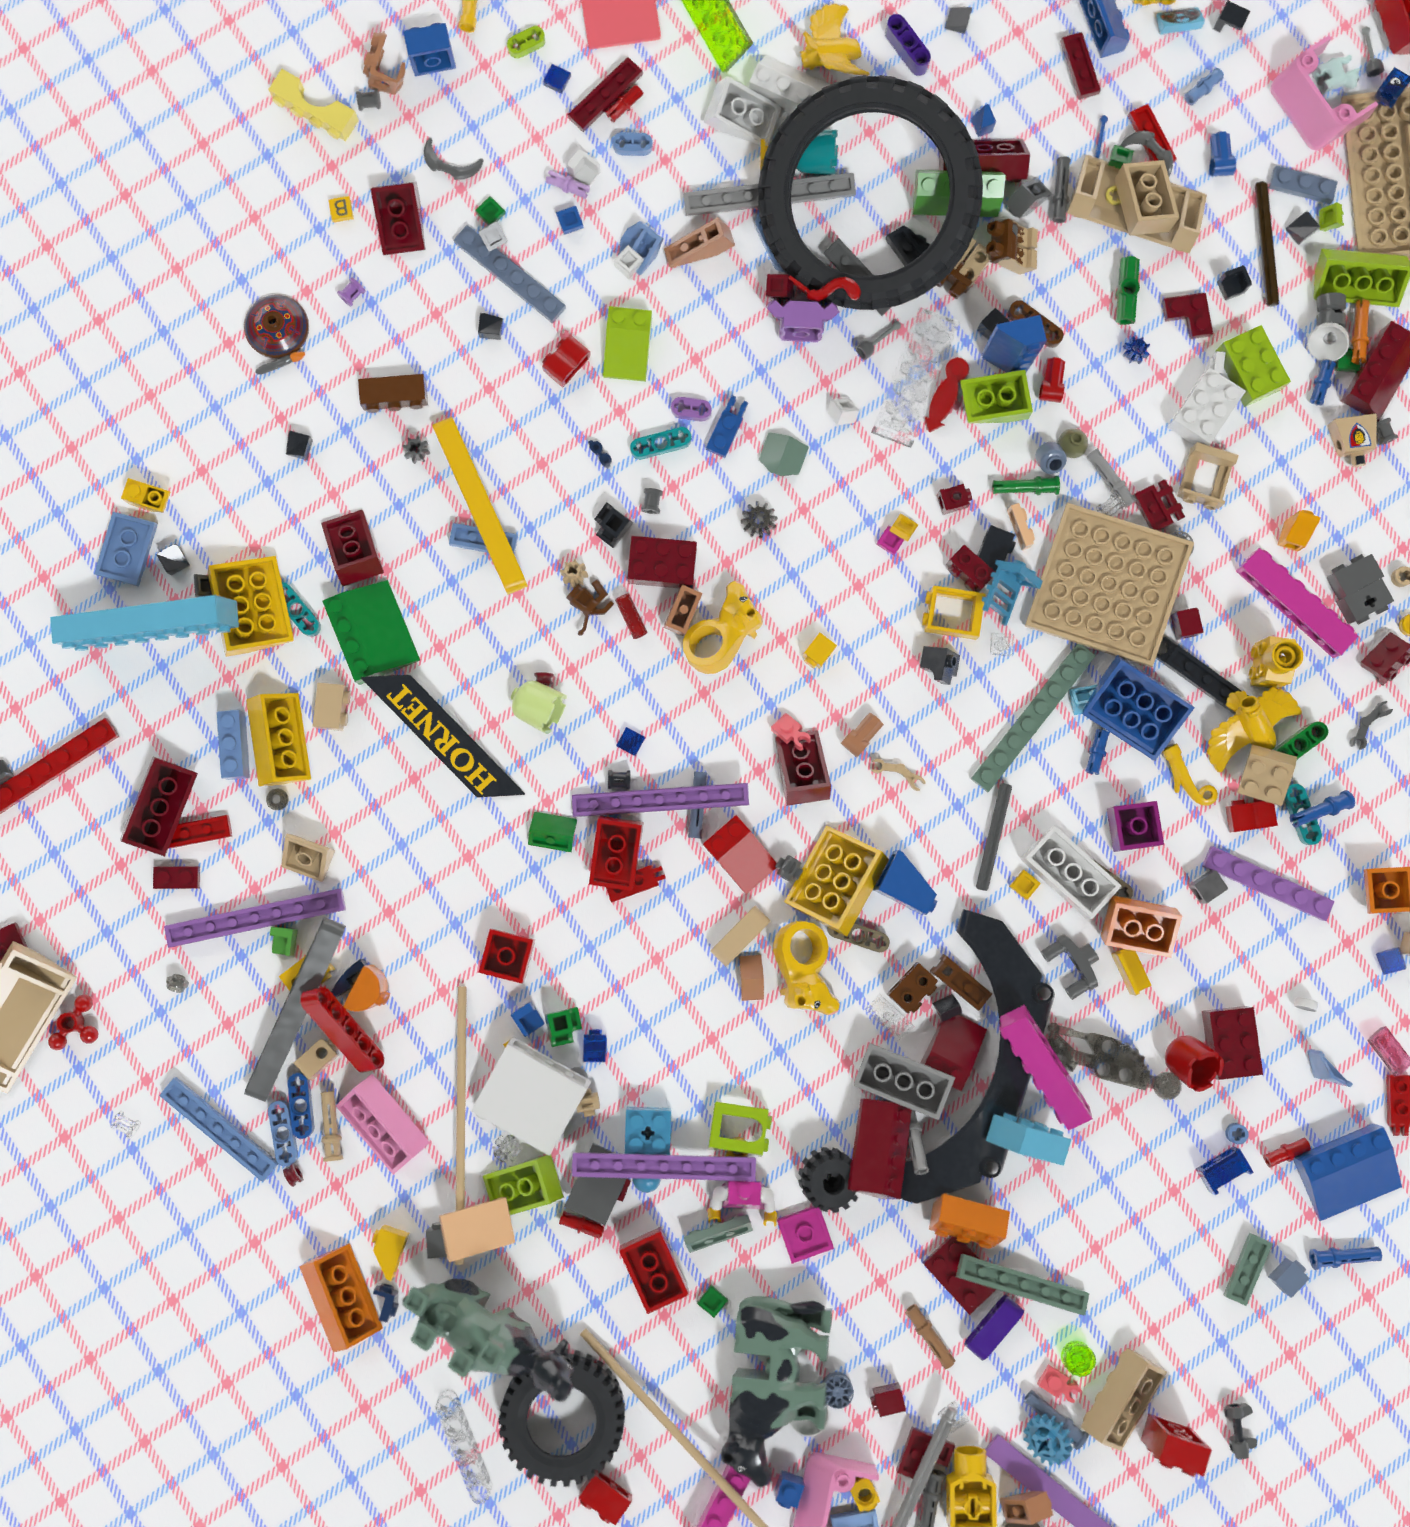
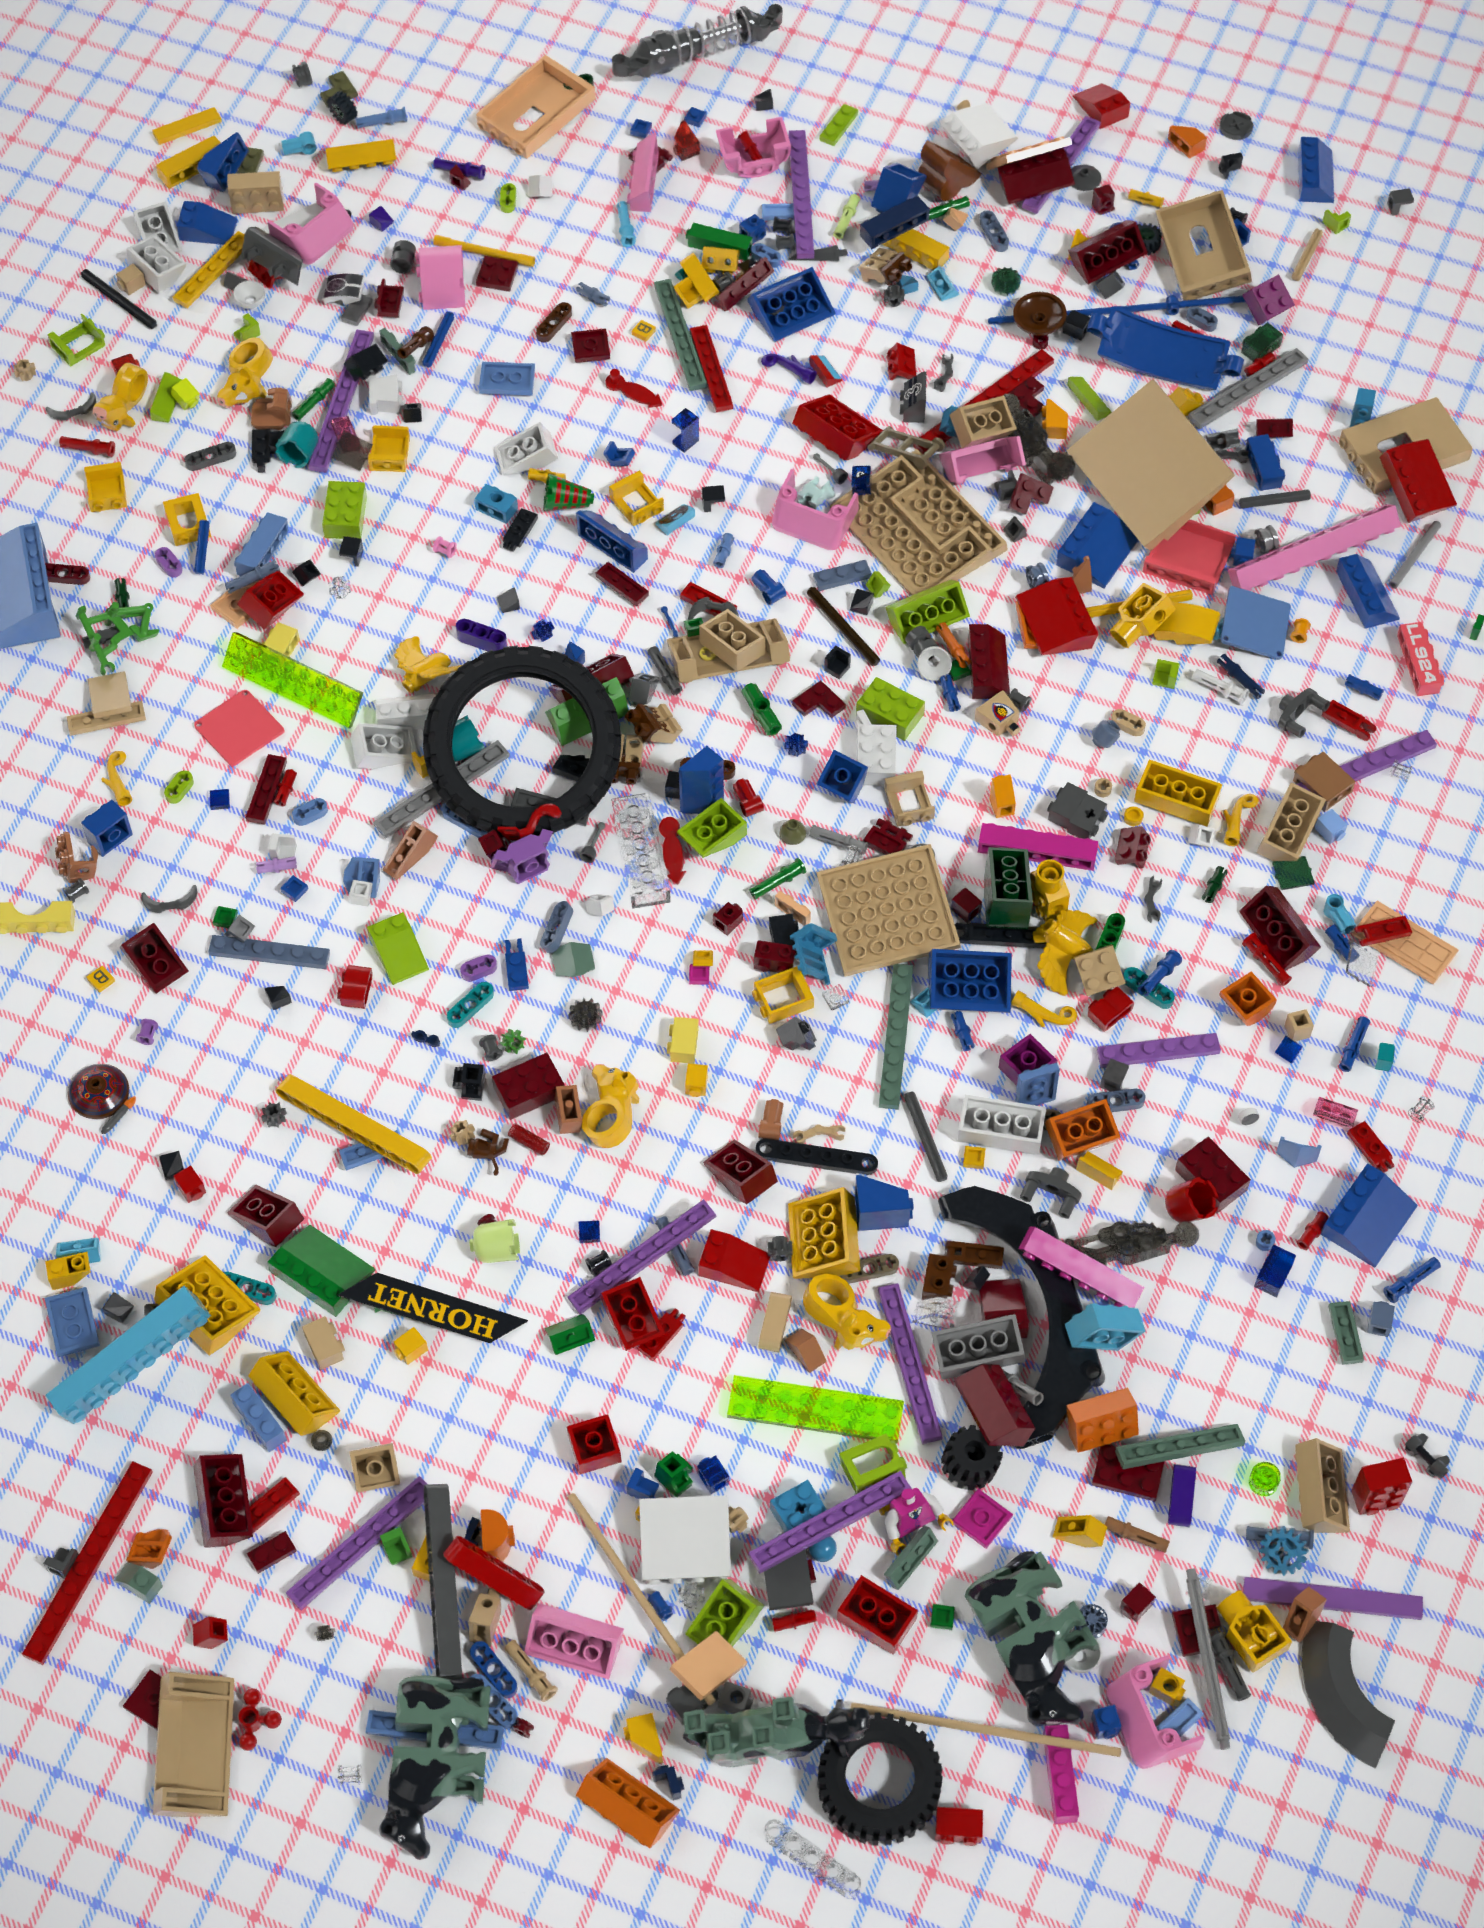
camera: 25 degrees left, 25 degrees down
reddish brown brick [358,374,429,413] -> none
coral plate [771,713,811,751] -> none
sand blue head [1035,441,1067,474] -> none
coral plate [1037,1364,1081,1403] -> none
none -> medium azure slope [56,1237,101,1263]
none -> sand green slope [114,1562,163,1604]
none -> orange slope [126,1529,172,1569]
none -> red brick [173,1165,206,1203]
none -> red brick [192,1616,228,1649]
none -> animal [378,1675,490,1860]
none -> yellow brick [393,1327,428,1365]
none -> bright green gear [500,1028,526,1054]
none -> clear blue gear [531,619,555,642]
none -> sand blue beam [540,901,574,953]
none -> blue pin [647,1591,673,1621]
none -> light yellow brick [667,1017,699,1064]
none -> light grey brick [718,1681,754,1714]
none -> clear neon green plate [727,1375,904,1444]
none -> black plate [755,1138,878,1175]
none -> blue slope [816,750,868,803]
none -> medium lavender tile [878,1283,943,1444]
none -> dark green brick [984,847,1033,930]
none -> medium blue plate [1015,1063,1060,1106]
none -> yellow slope [1053,1515,1107,1548]
none -> sand blue beam [1086,1088,1146,1113]

